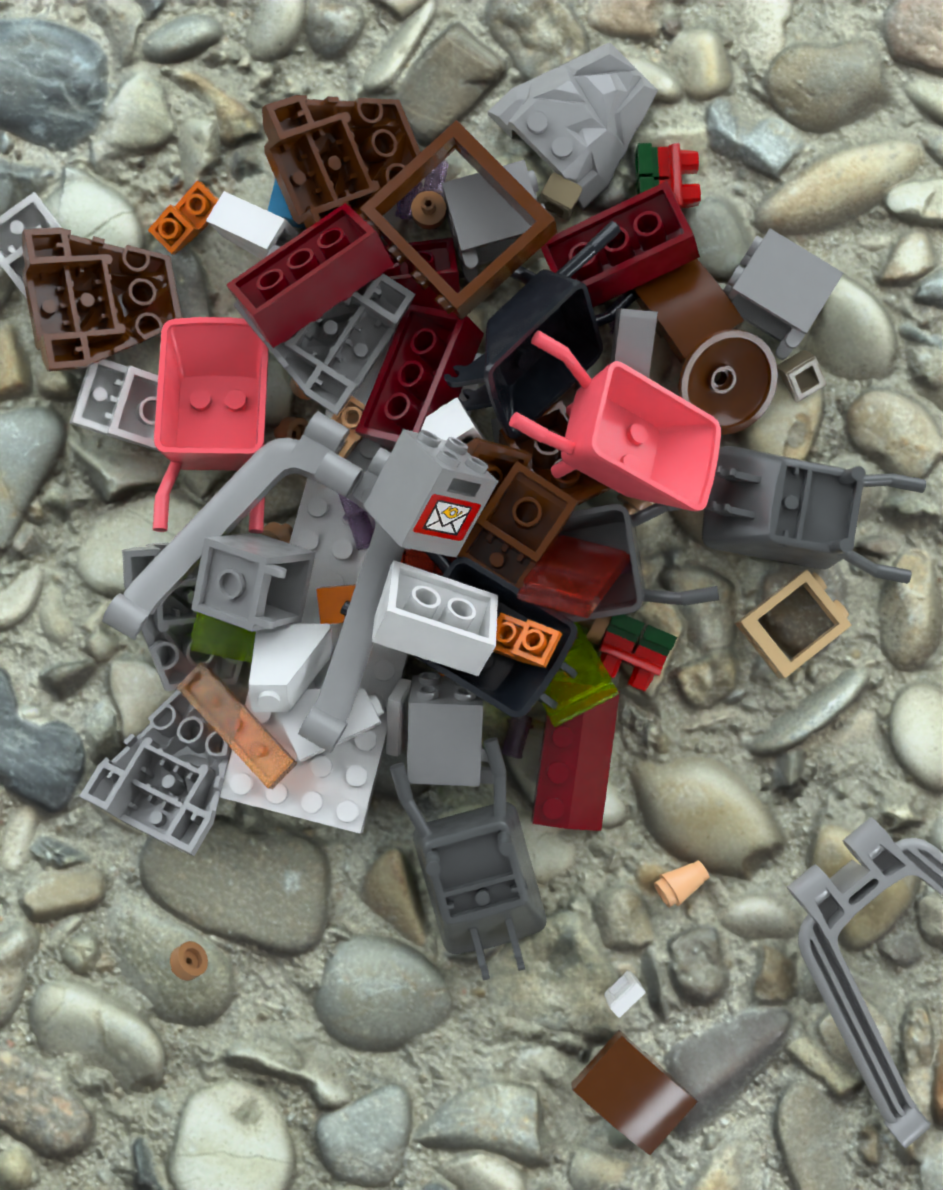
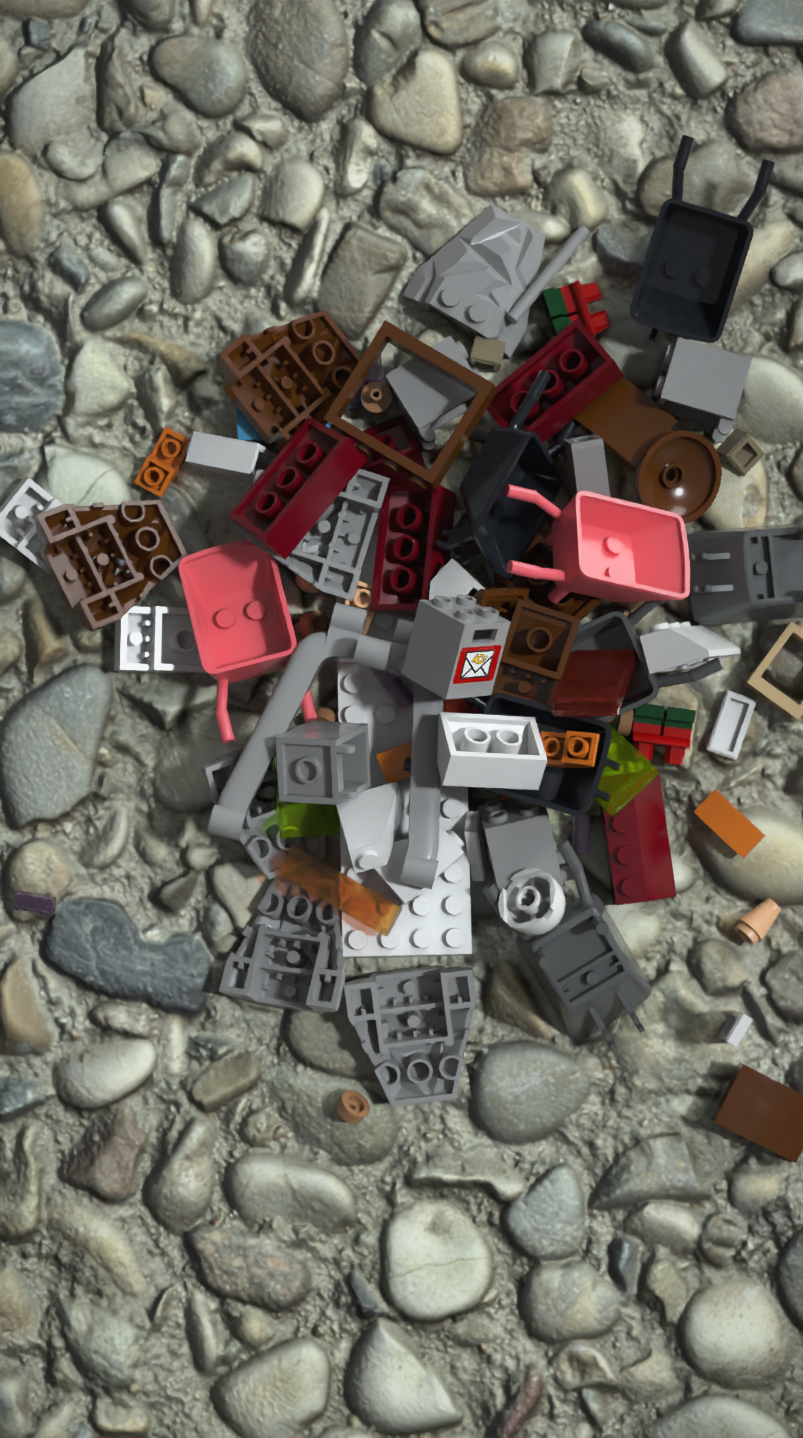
camera: 15 degrees left, 0 degrees up
none -> light grey wedge [344,965,476,1107]
none -> white cylinder [498,868,566,936]
none -> light grey bar [506,225,590,324]
none -> black piece [630,135,775,343]
none -> white slope [640,621,741,674]
none -> orange slope [694,789,765,859]
none -> white tile [705,690,757,760]

